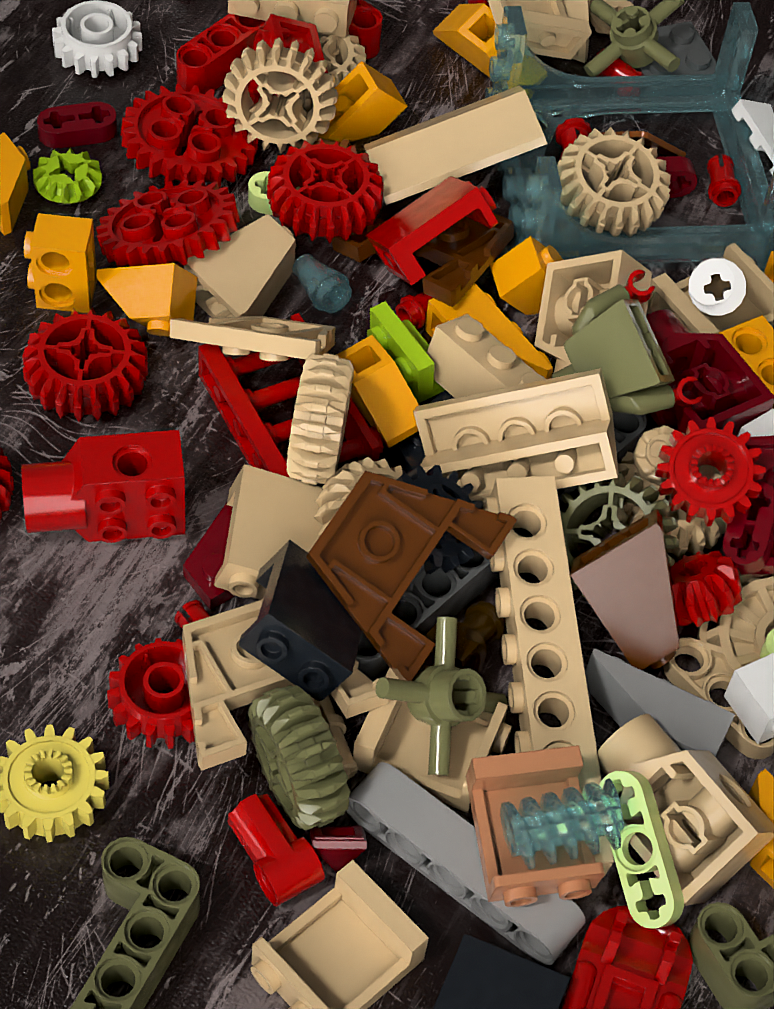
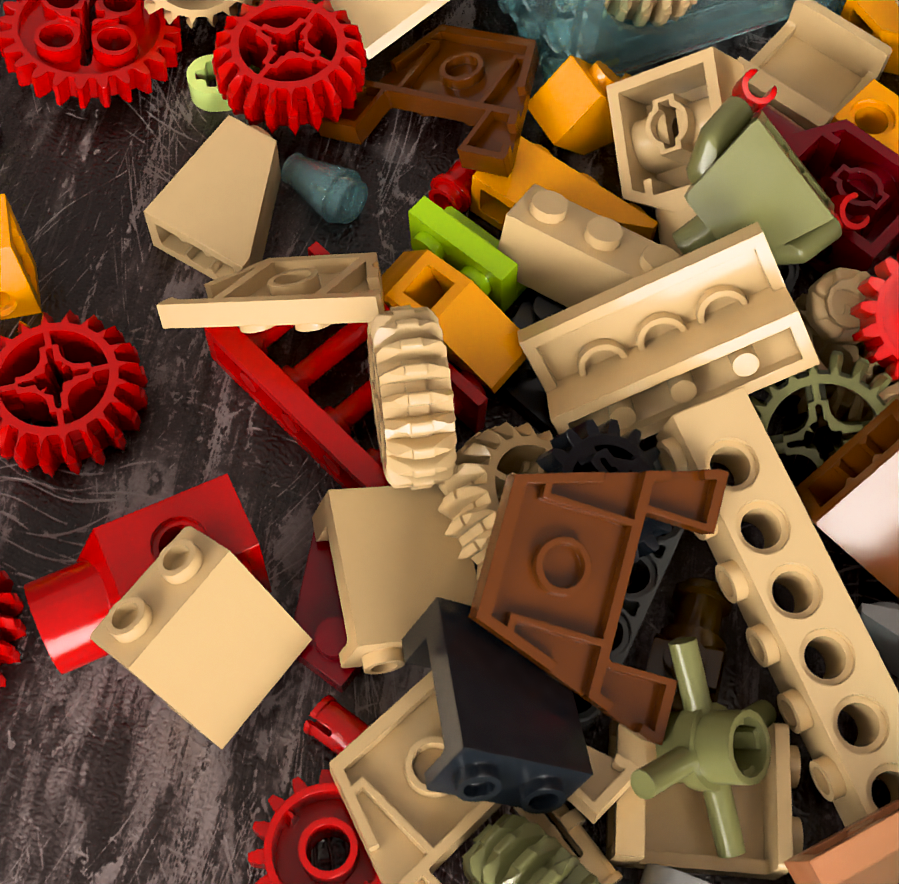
camera: 15 degrees left, 10 degrees up
red gear [96,179,240,267] -> none
light orange slope [96,263,198,336] -> none
red panel [366,176,498,286] -> none
white piece [688,258,746,316] -> none
none -> tan panel [90,526,312,749]

